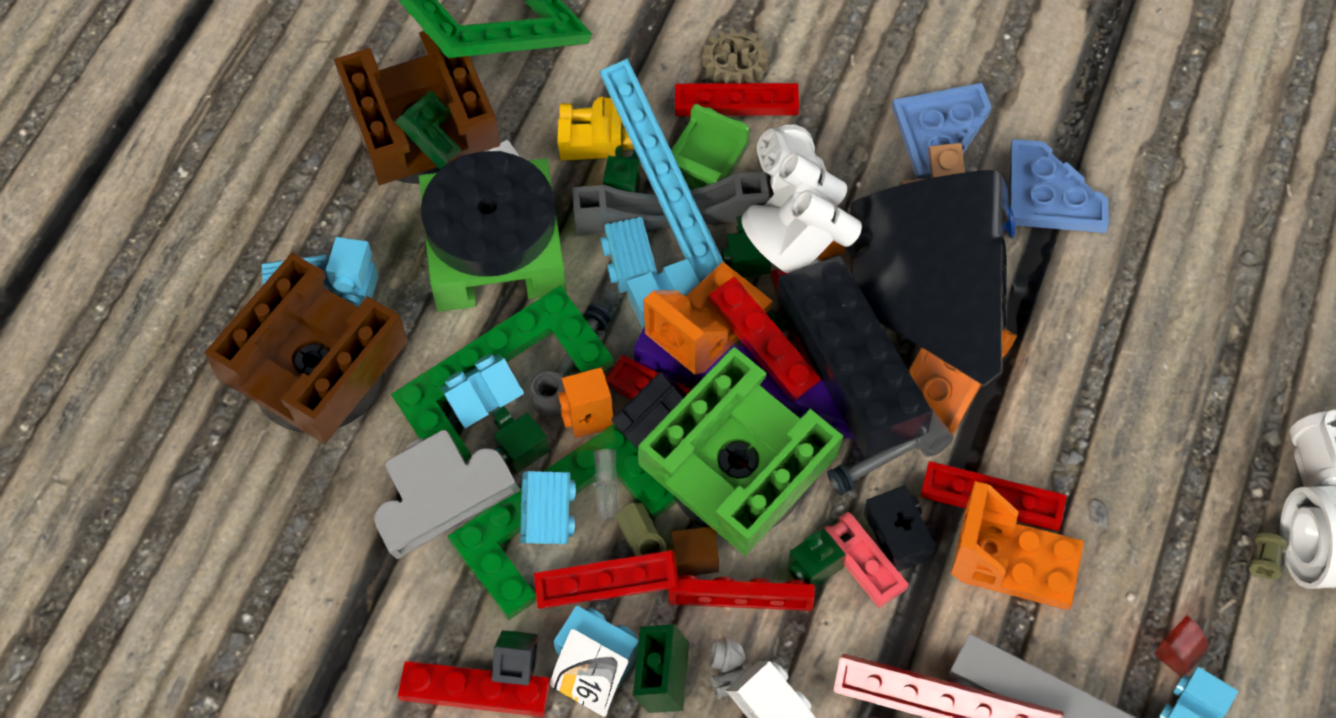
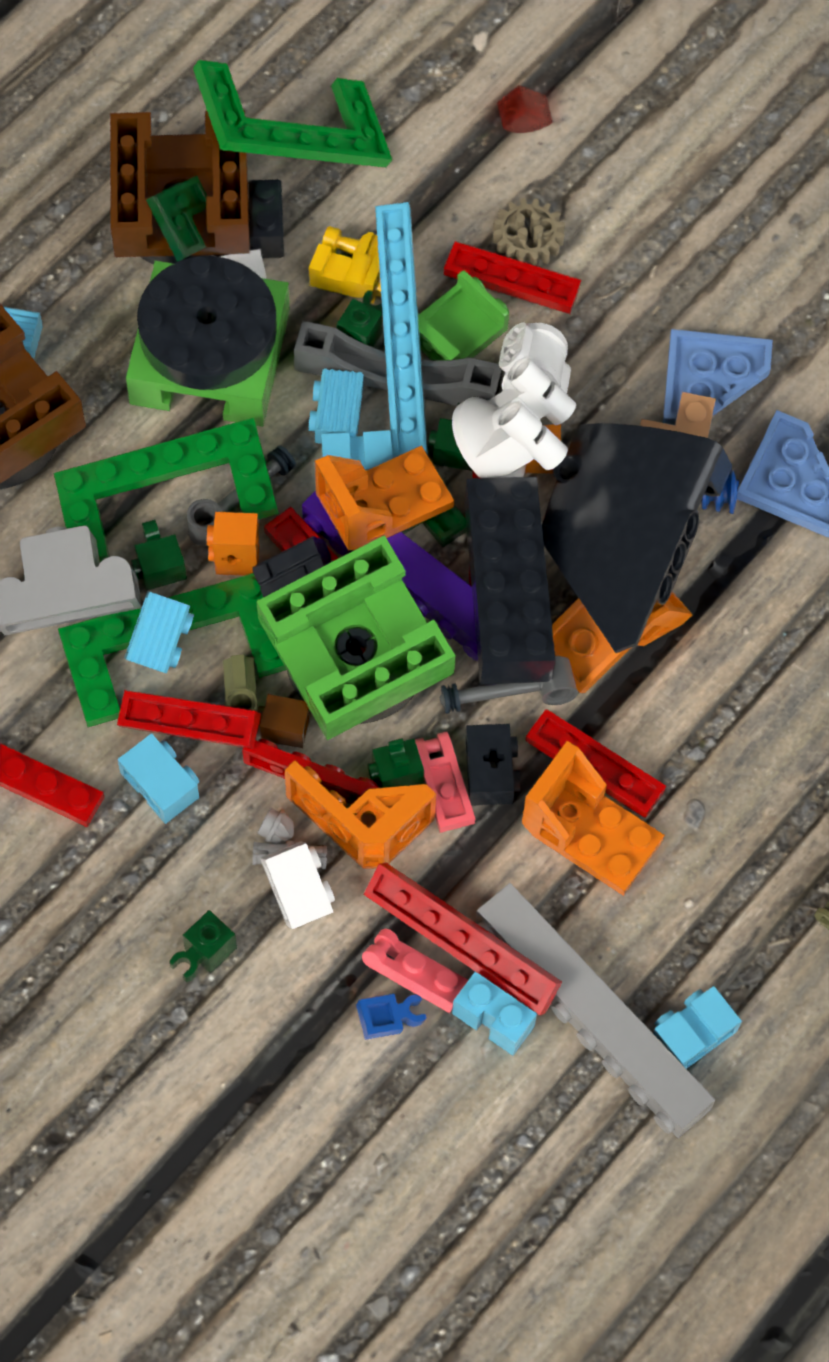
camera: 15 degrees right, 5 degrees up
medium azure brick [325,237,379,307] -> none
medium azure brick [440,354,524,428] -> none
black brick [492,630,538,685] -> none
sticker [550,629,628,717] -> none
clear axle [593,449,620,520] -> none
dark green brick [633,624,689,713] -> none
red plate [706,276,821,403] -> none
clear red brick [1154,615,1209,677] -> none
none -> black brick [248,179,284,258]
none -> orange bracket [285,761,437,869]

